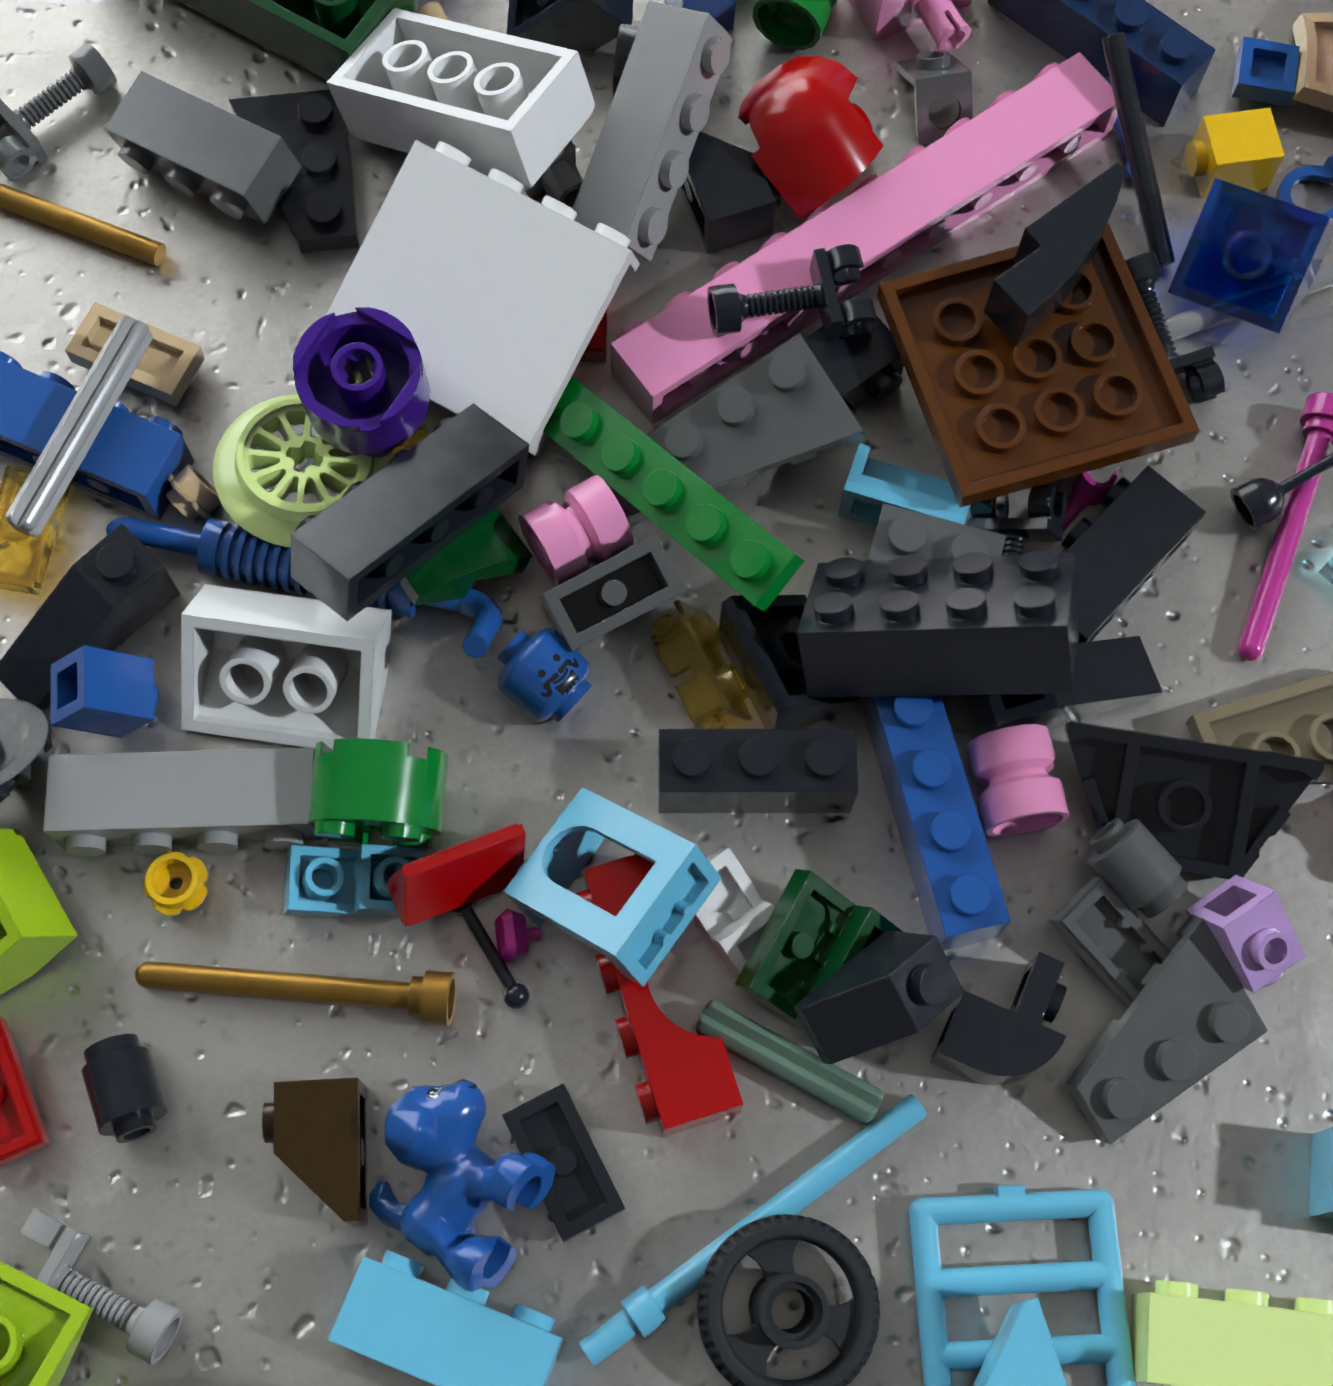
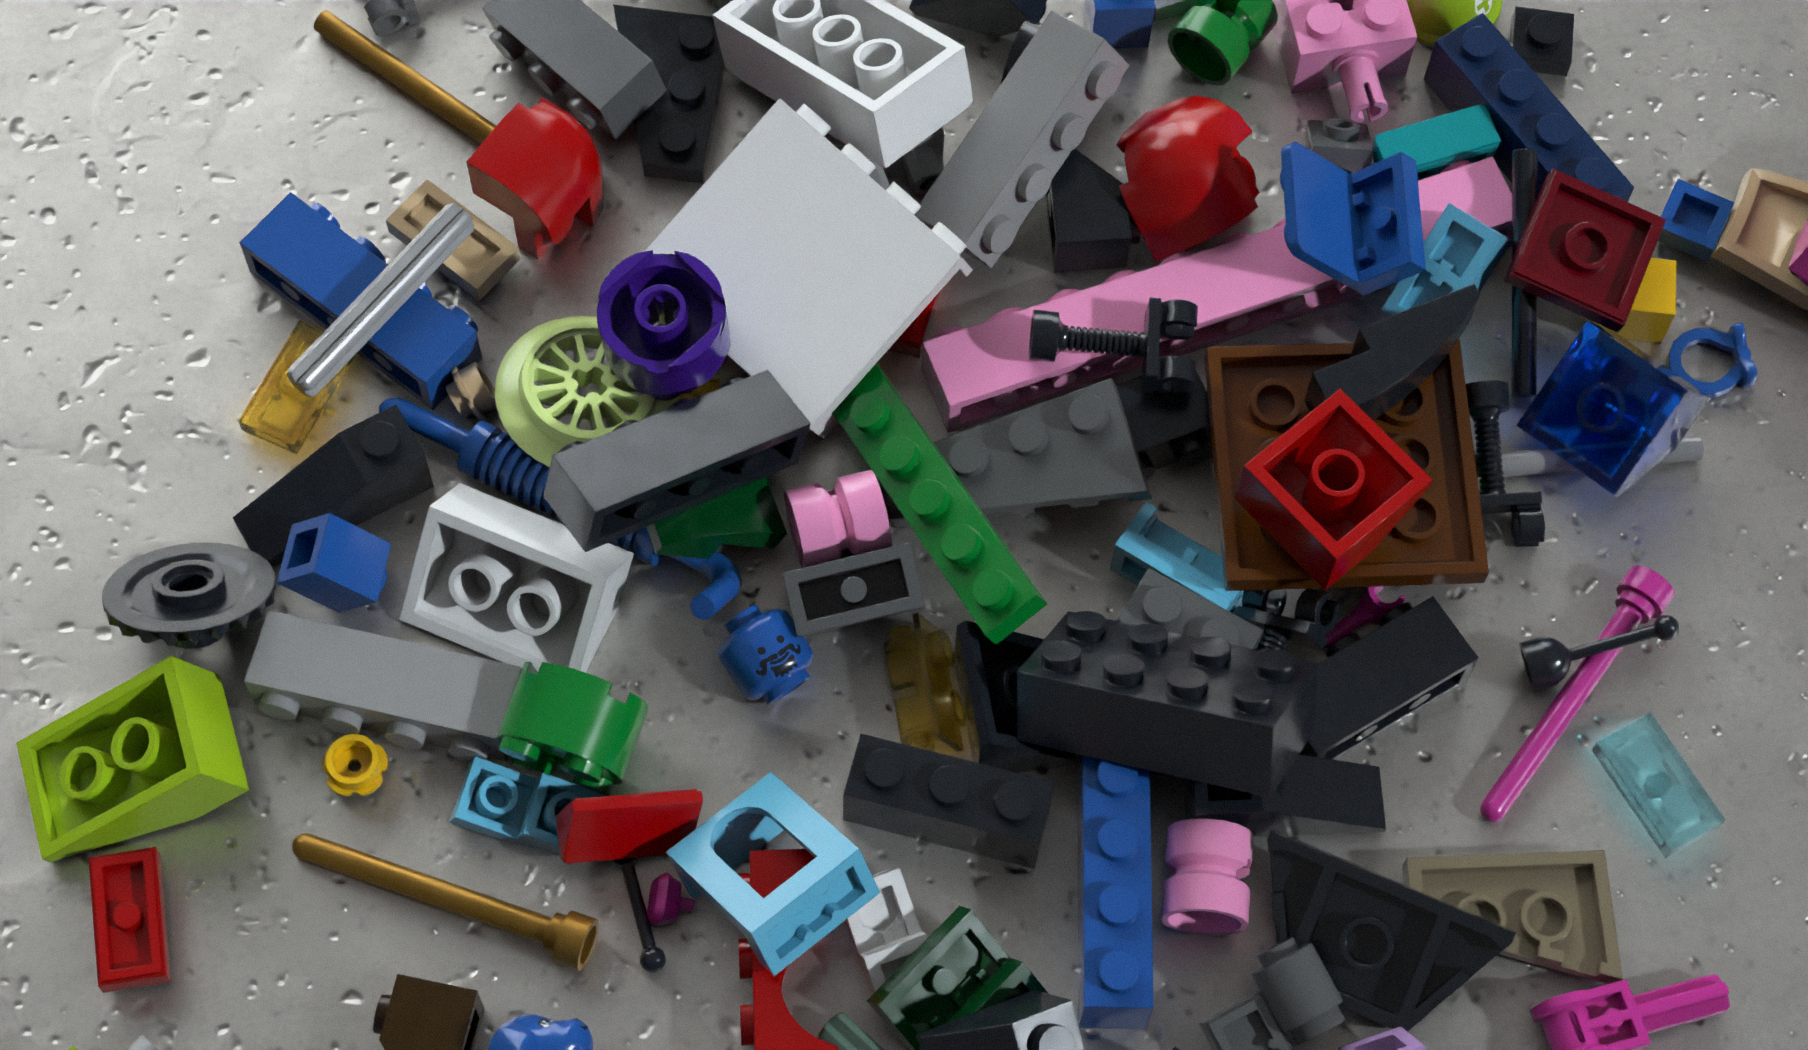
camera: 15 degrees right, 5 degrees down
black brick [81,1034,167,1143] -> none
none -> red brick [466,97,604,259]
none -> red slope [1235,389,1433,590]
none -> blue bracket [1280,142,1426,296]
none -> teal slope [1373,104,1501,181]
none -> medium azure hinge [1381,203,1512,316]
none -> dark red tile [1504,169,1666,333]

